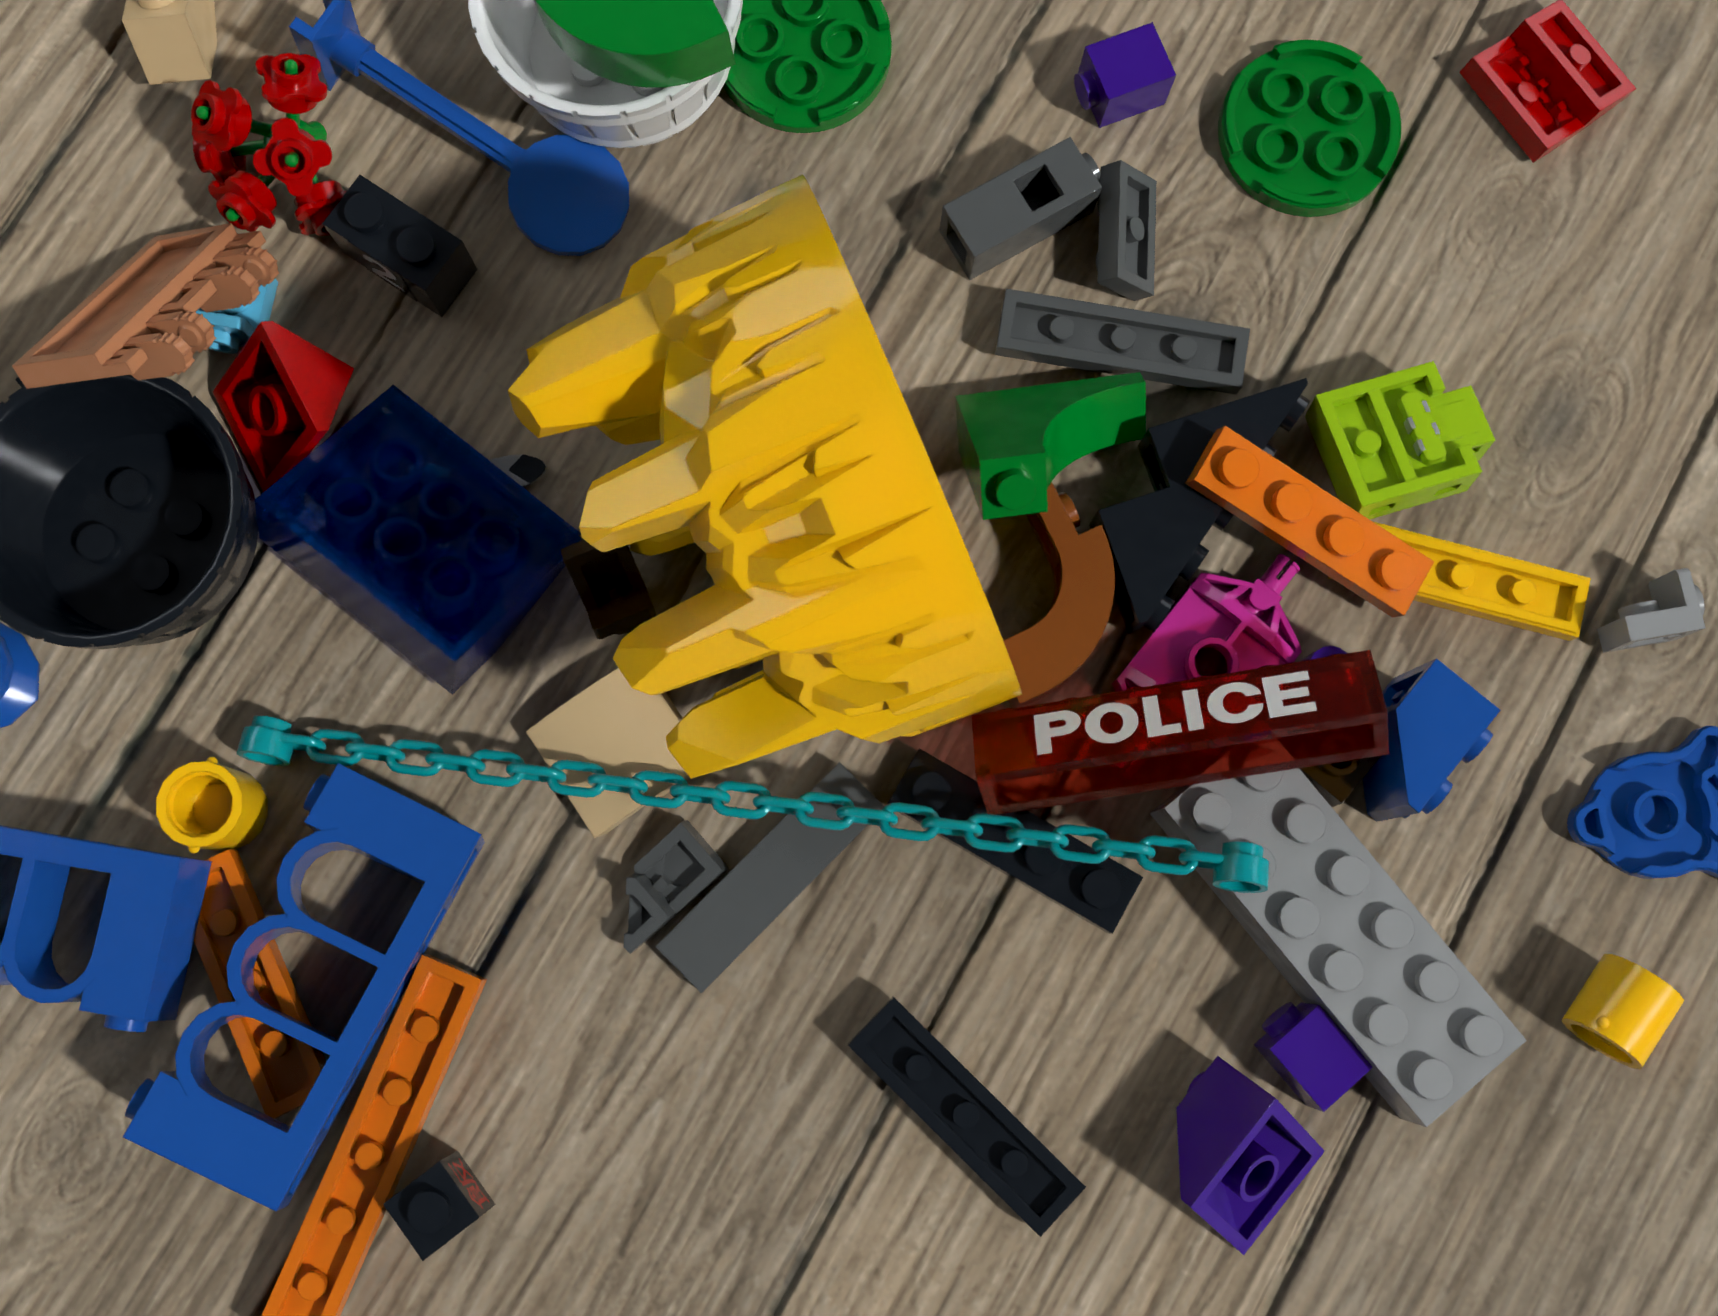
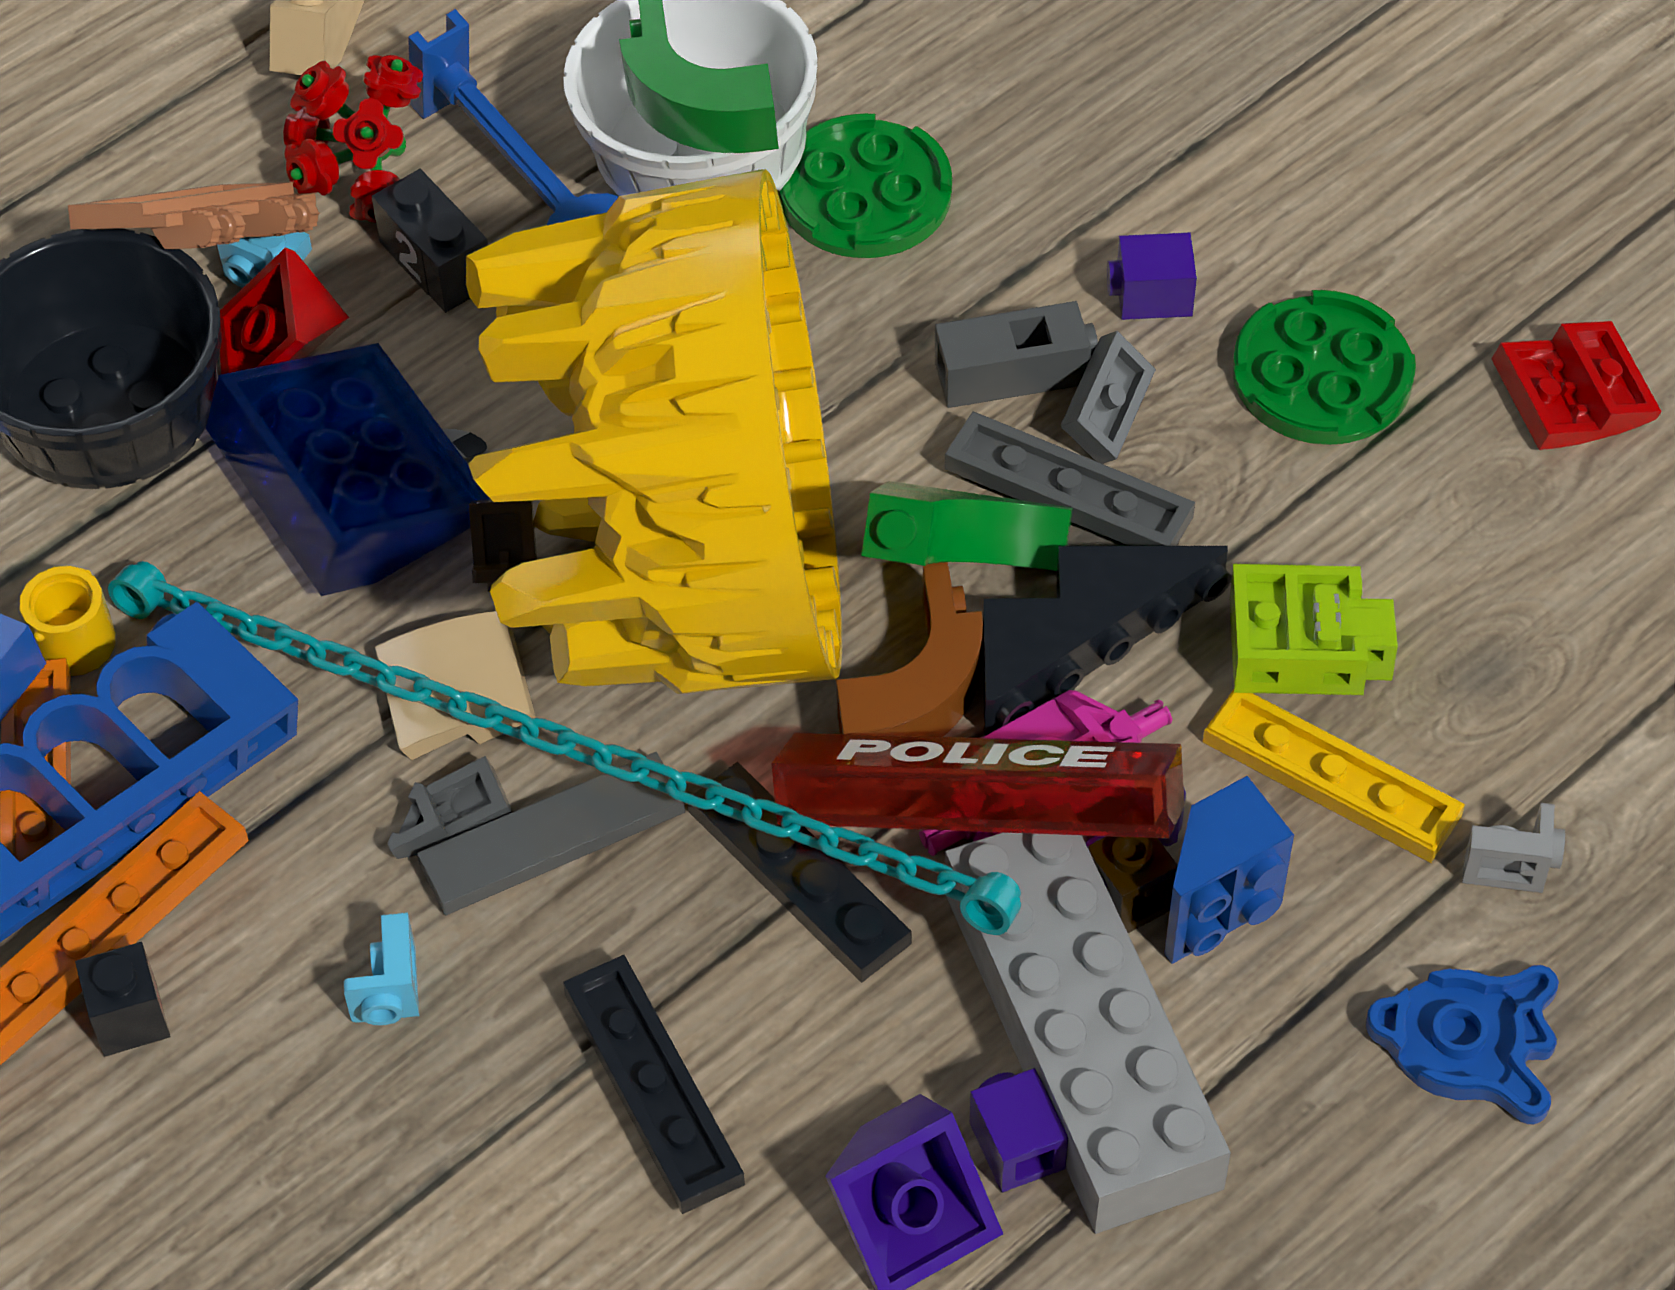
camera: 25 degrees right, 25 degrees down
orange plate [1185,425,1434,618] -> none
yellow piece [1562,954,1684,1070] -> none
none -> medium azure bracket [344,913,419,1025]

